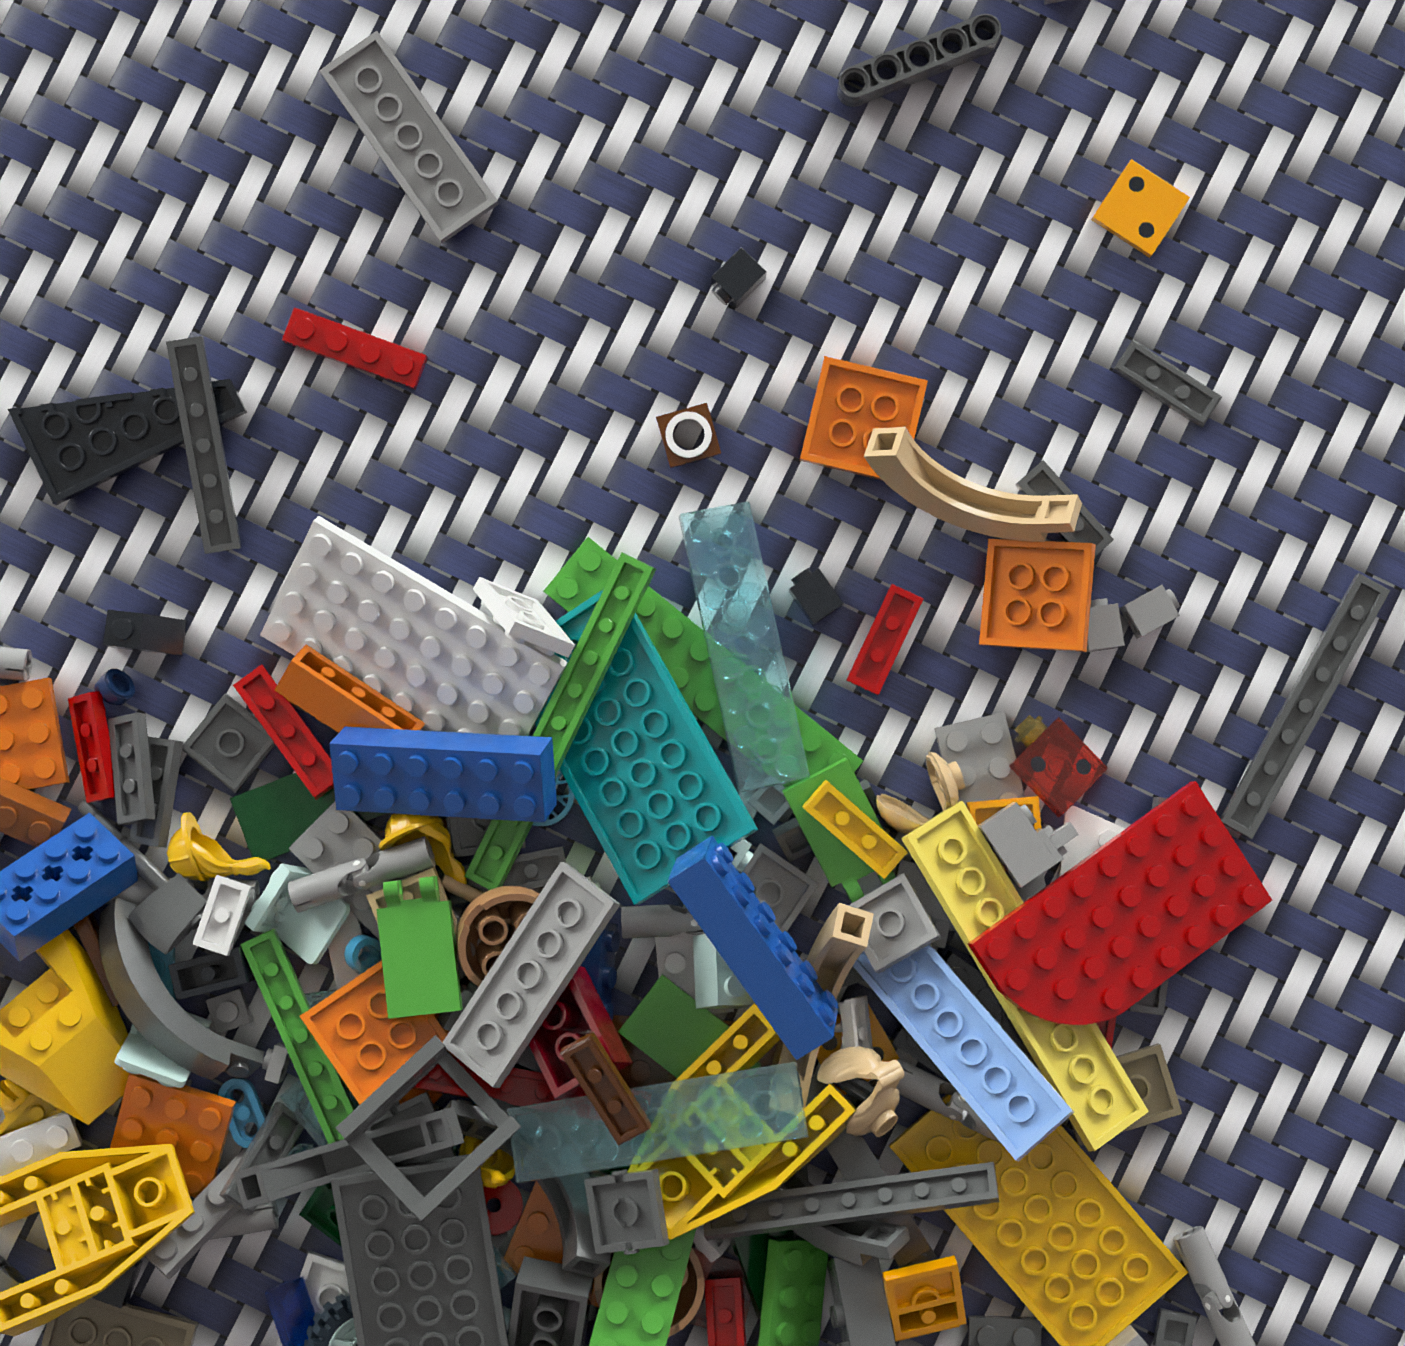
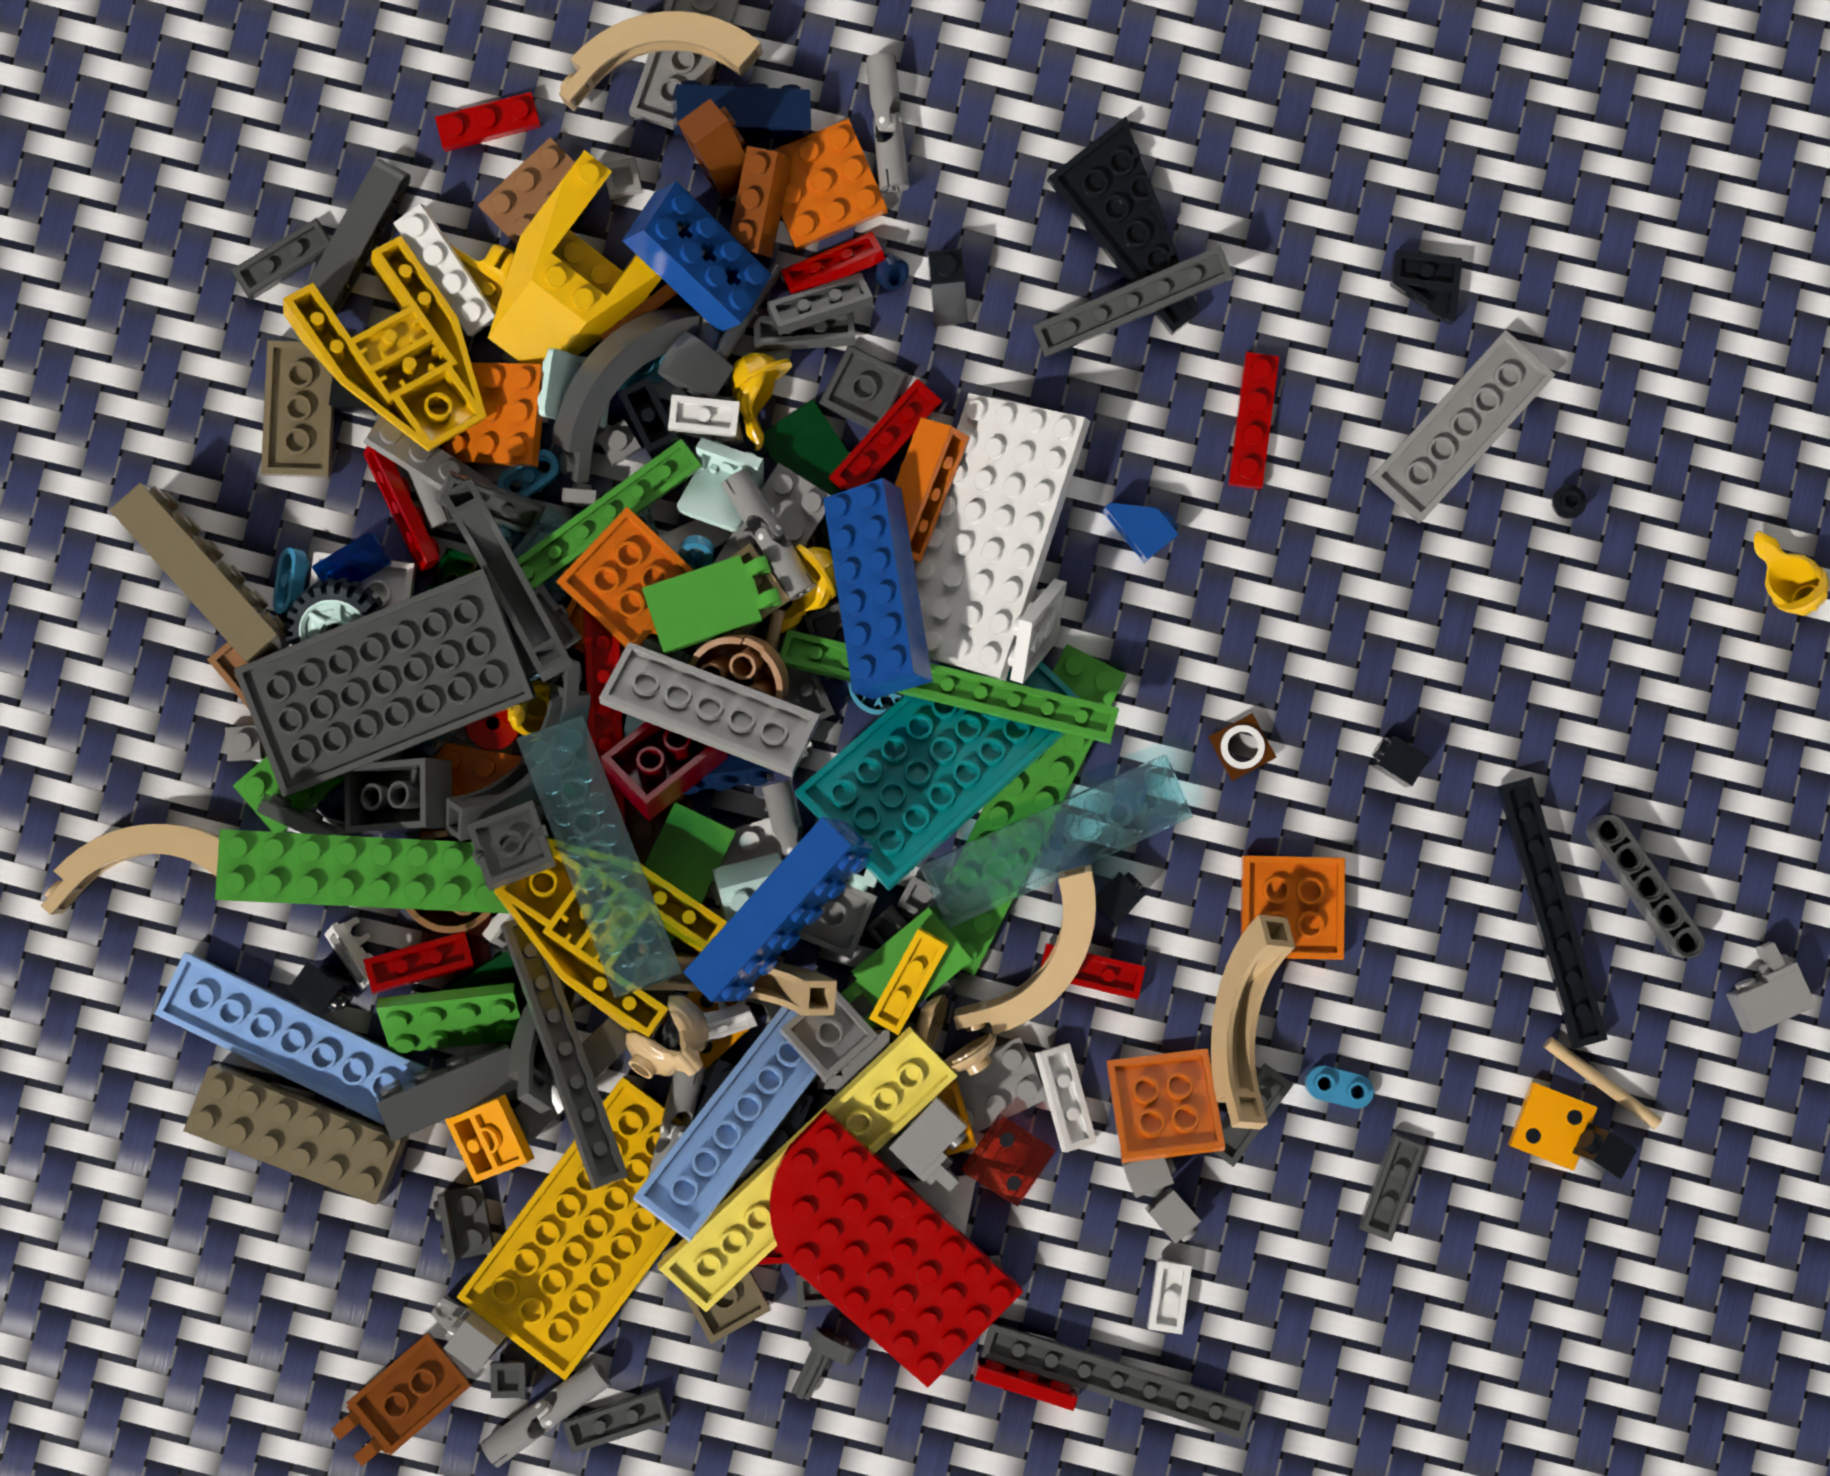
camera: 70 degrees right, 0 degrees up
dark grey piece [336,1035,521,1222] -> none
reddish brown tile [560,1031,652,1146] -> none
clear yellow plate [1014,714,1047,747] -> none
none -> red plate [363,445,440,573]
none -> dark grey tile [562,1387,671,1454]
none -> dark grey piece [791,1327,859,1401]
none -> tan arch [953,864,1096,1035]
none -> red plate [974,1359,1078,1411]
none -> white plate [1035,1043,1097,1152]
none -> blue slope [1102,503,1179,563]
none -> white plate [1147,1259,1192,1334]
none -> dark azure plate [1304,1065,1374,1109]
none -> black wing [1390,250,1463,324]
none -> black plate [1497,777,1608,1049]
none -> tan bar [1543,1037,1662,1129]
none -> black plate [1552,485,1587,519]
none -> black brick [1572,1123,1637,1180]

